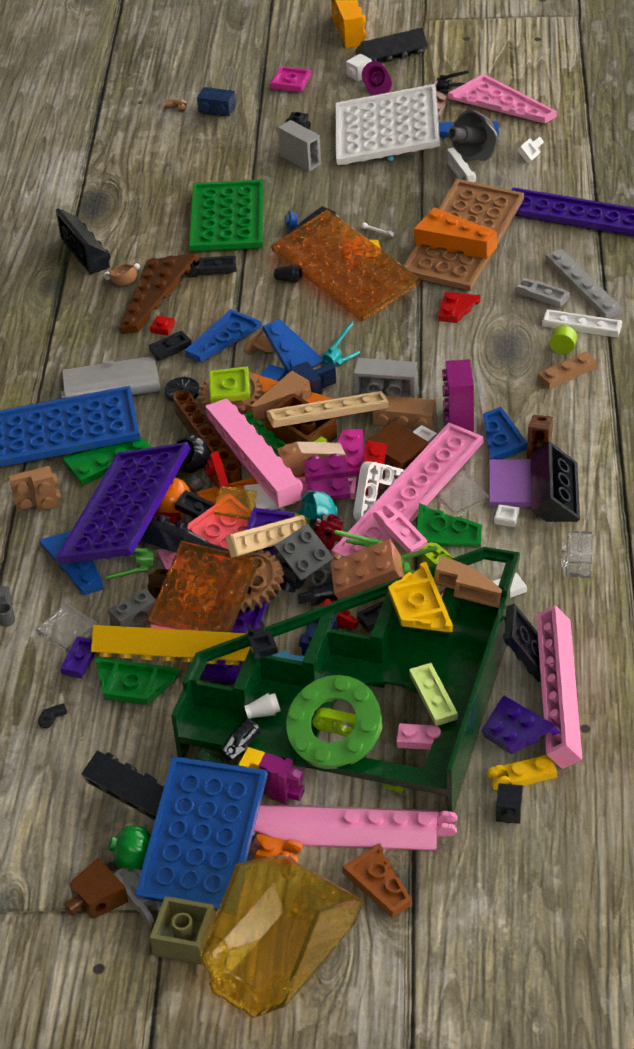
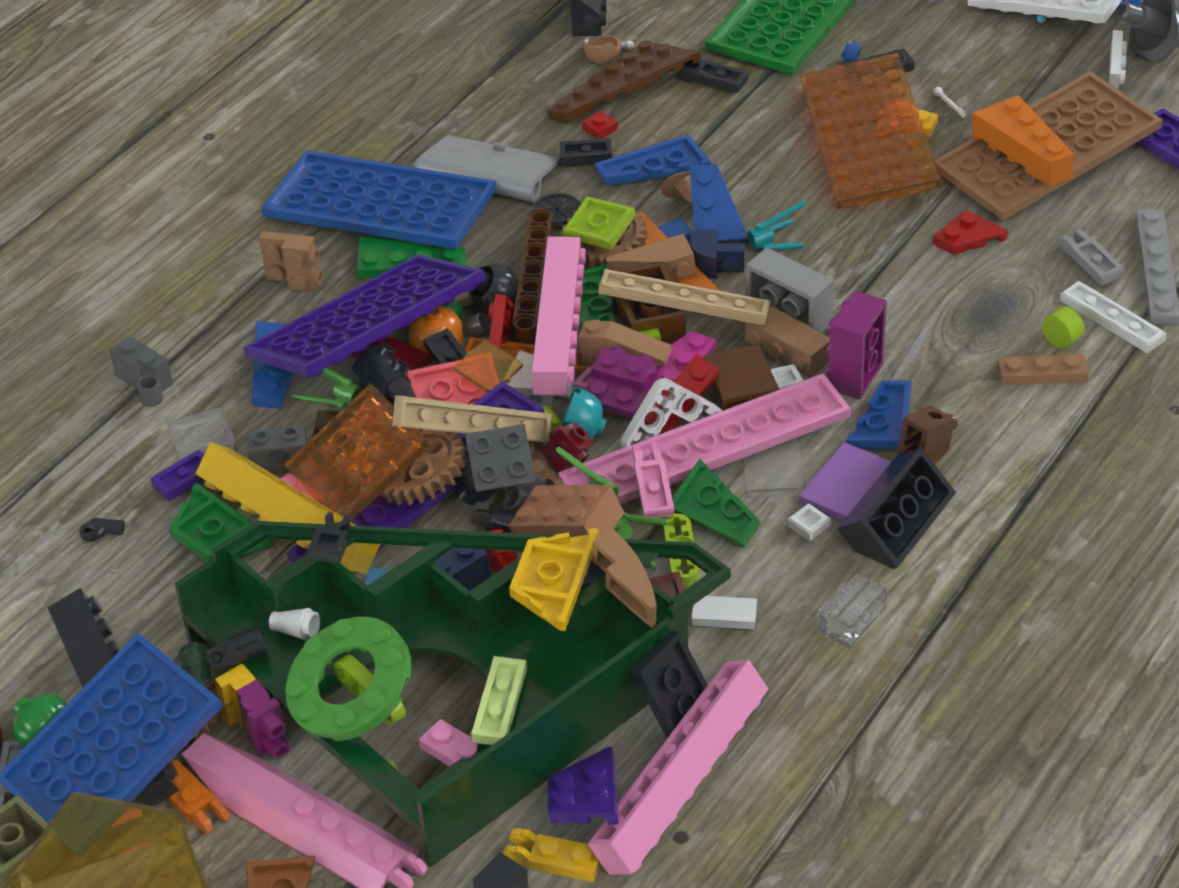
camera: 30 degrees right, 0 degrees up
black cone [274,264,303,282] -> none

